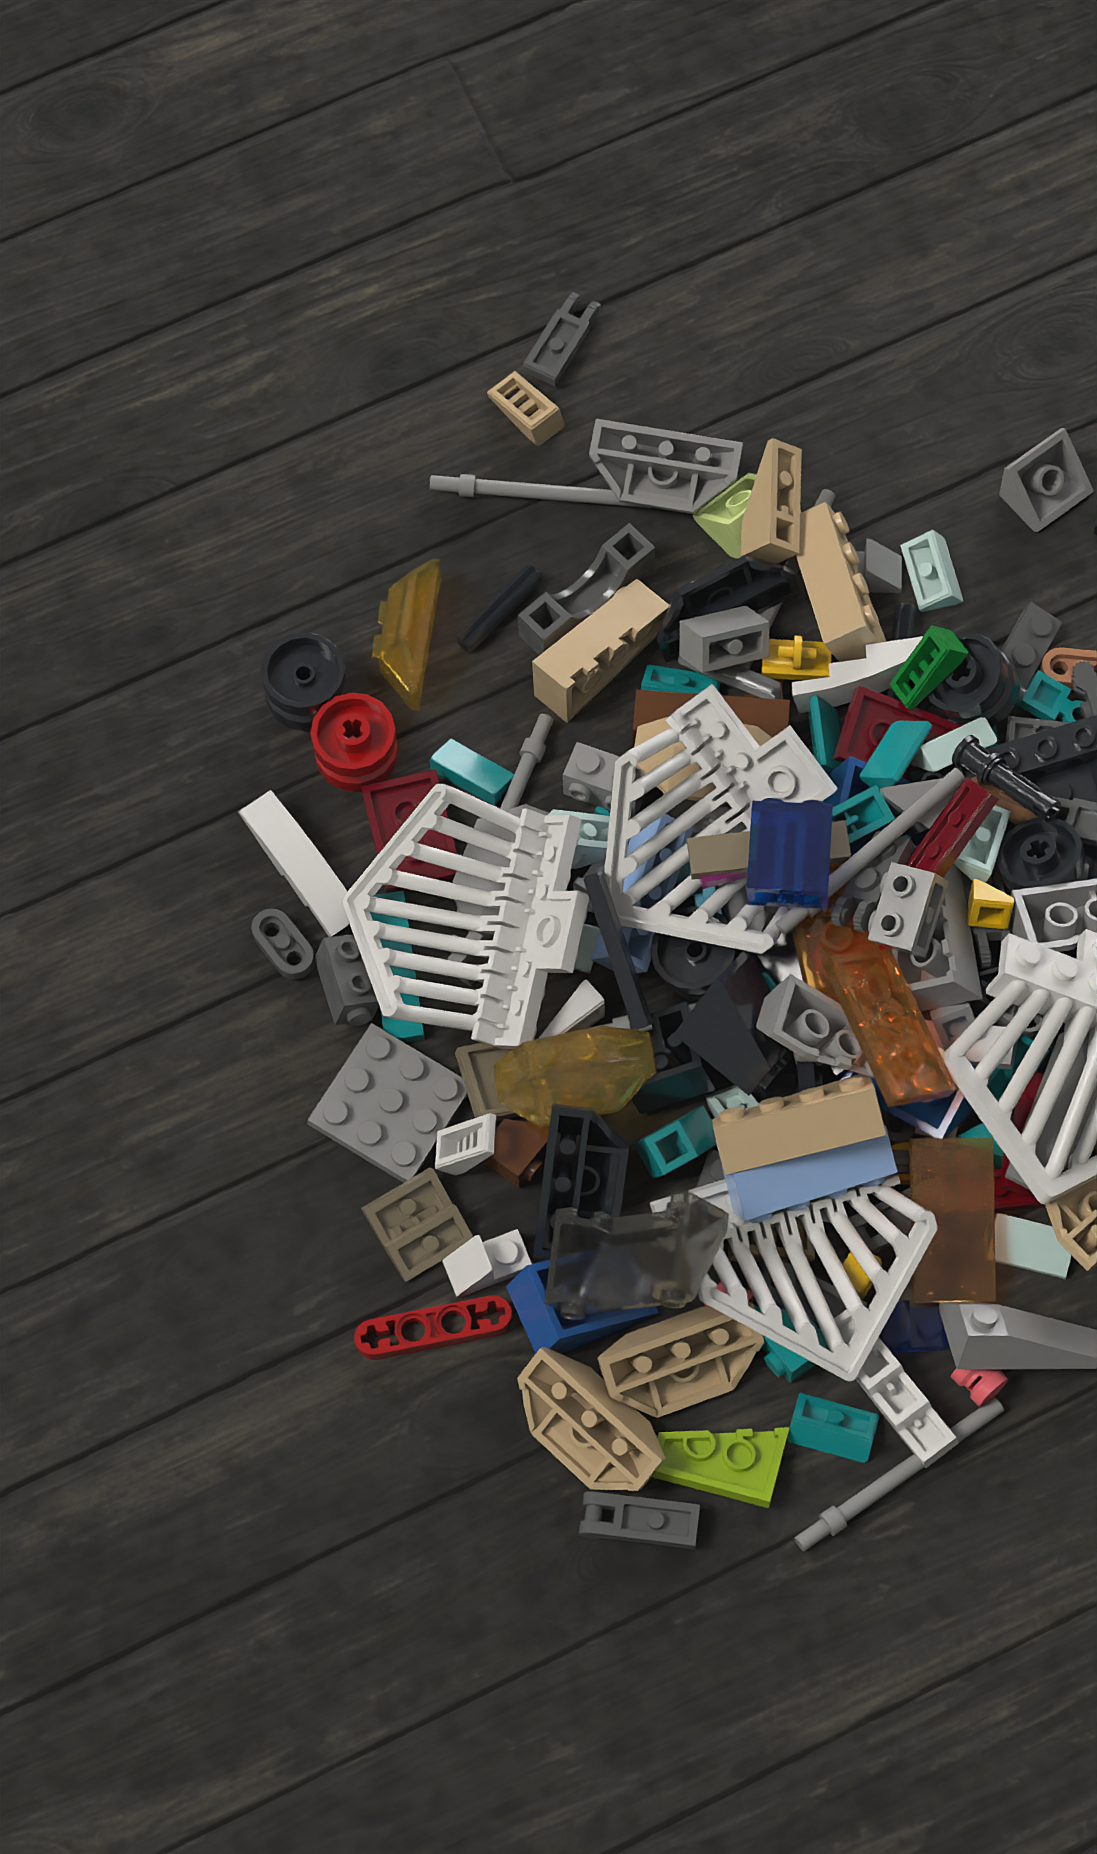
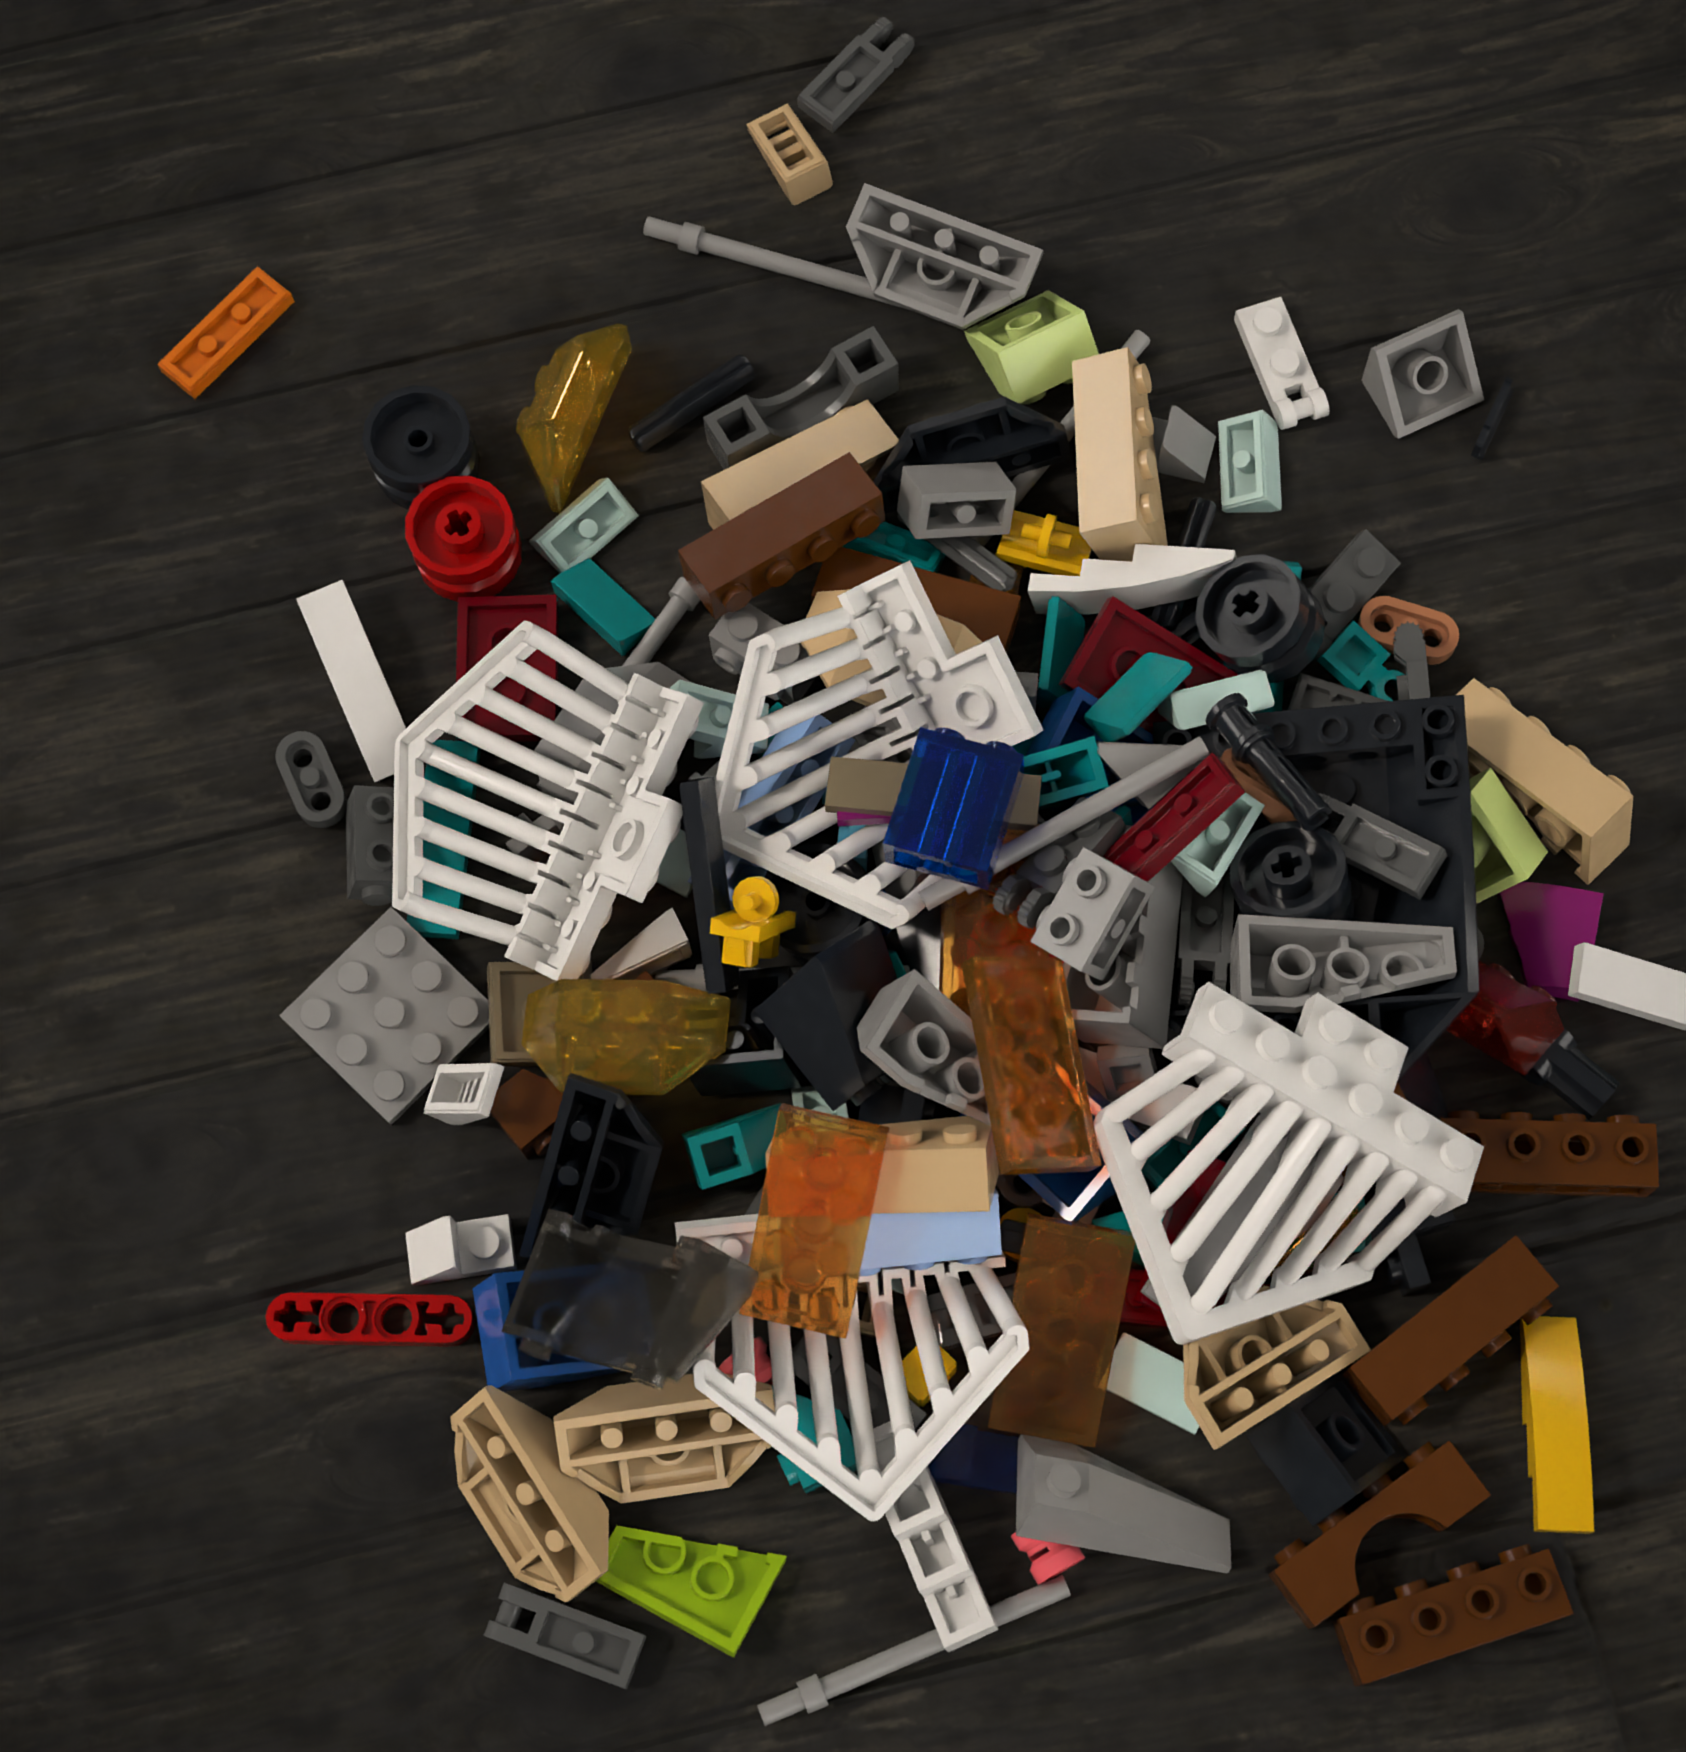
camera: 15 degrees right, 5 degrees up
dark tan slope [361,1168,473,1282] -> none
tan slope [741,438,802,564] -> none
teal slope [787,1393,879,1463] -> none
green slope [889,625,969,710] -> none
yellow slope [967,879,1014,929] -> none
none -> orange tile [157,266,295,399]
none -> light aqua slope [529,478,639,573]
none -> reddish brown brick [678,452,885,620]
none -> yellow hips [710,876,796,968]
none -> clear orange plate [739,1103,890,1339]
none -> white plate [1234,297,1329,430]

